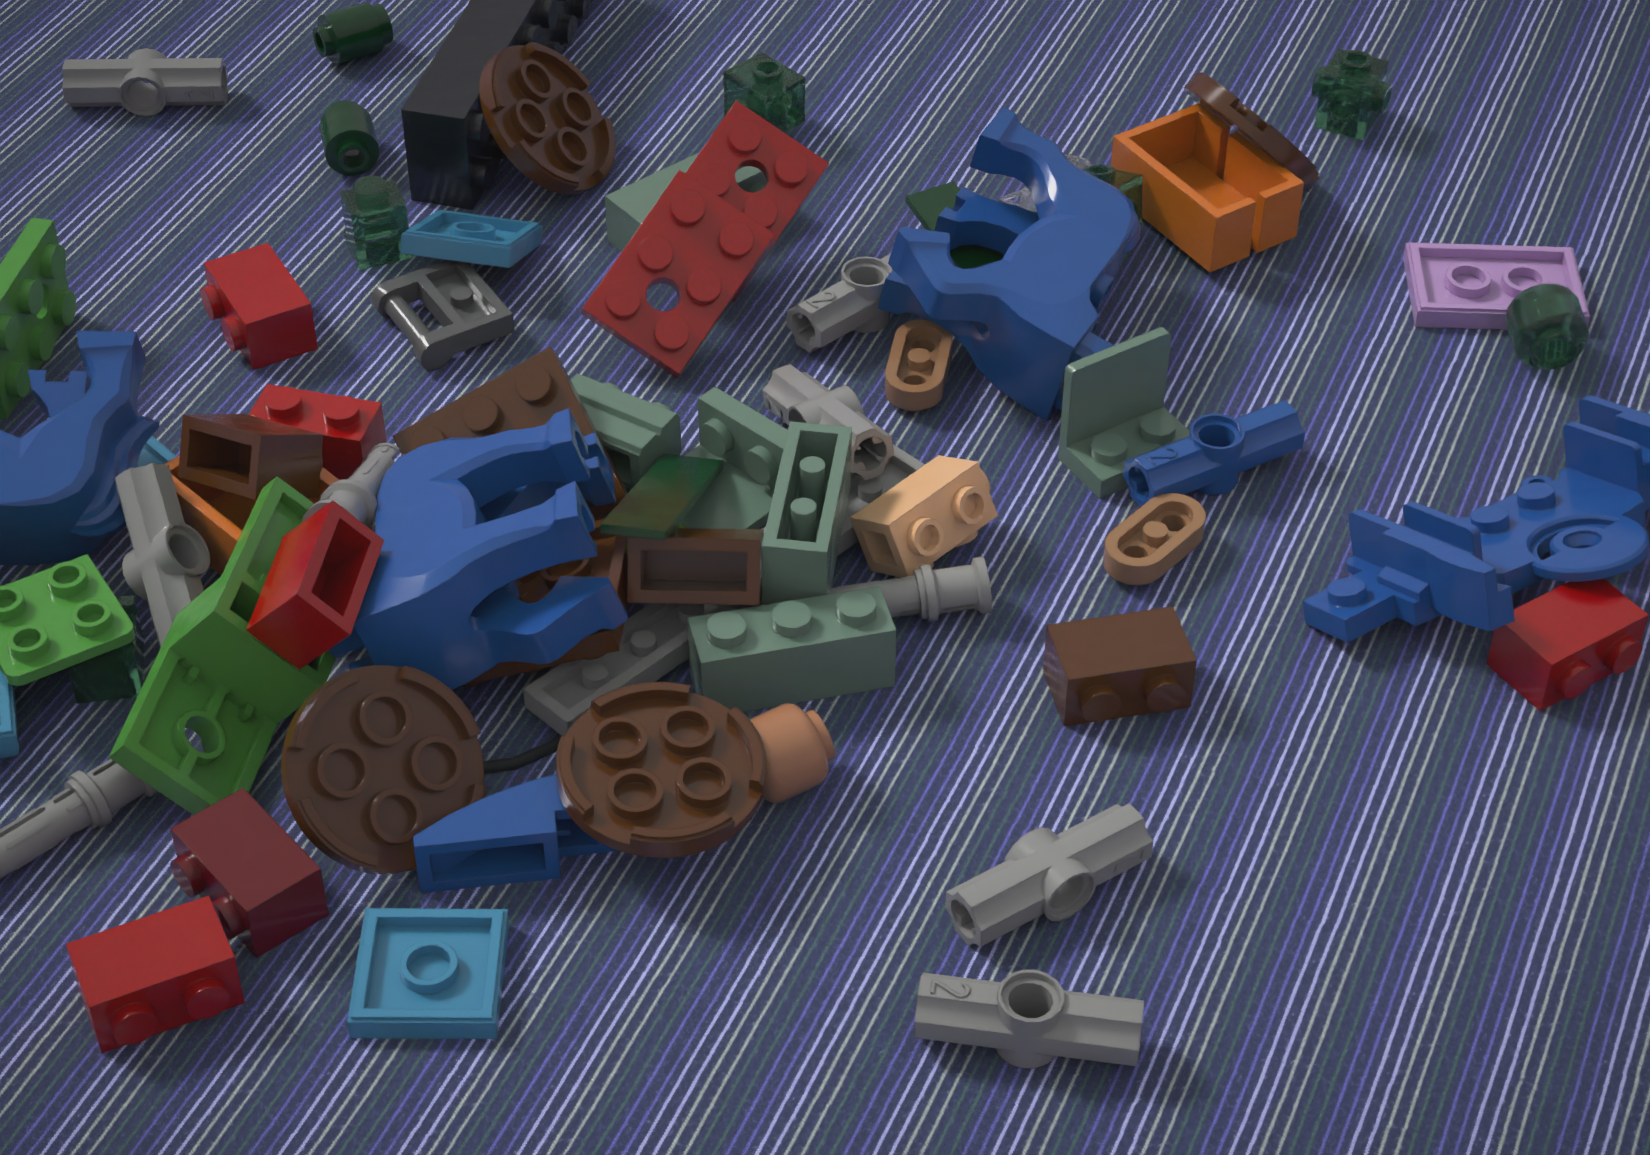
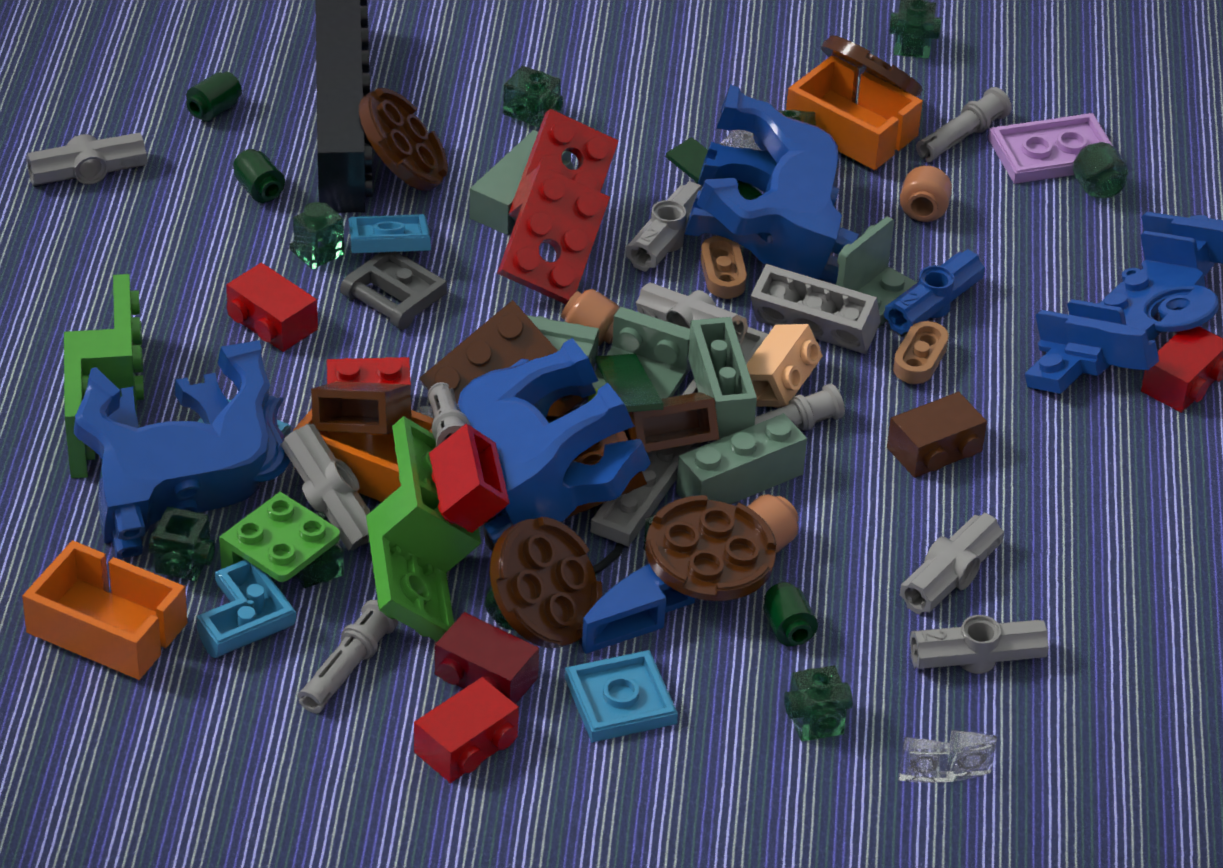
camera: 20 degrees left, 0 degrees up
none -> nougat head [561,289,619,346]
none -> light grey brick [750,264,881,354]
none -> dark green brick [763,582,818,646]
none -> clear green brick [784,665,853,742]
none -> nougat head [900,165,952,222]
none -> light grey pin [916,87,1012,162]

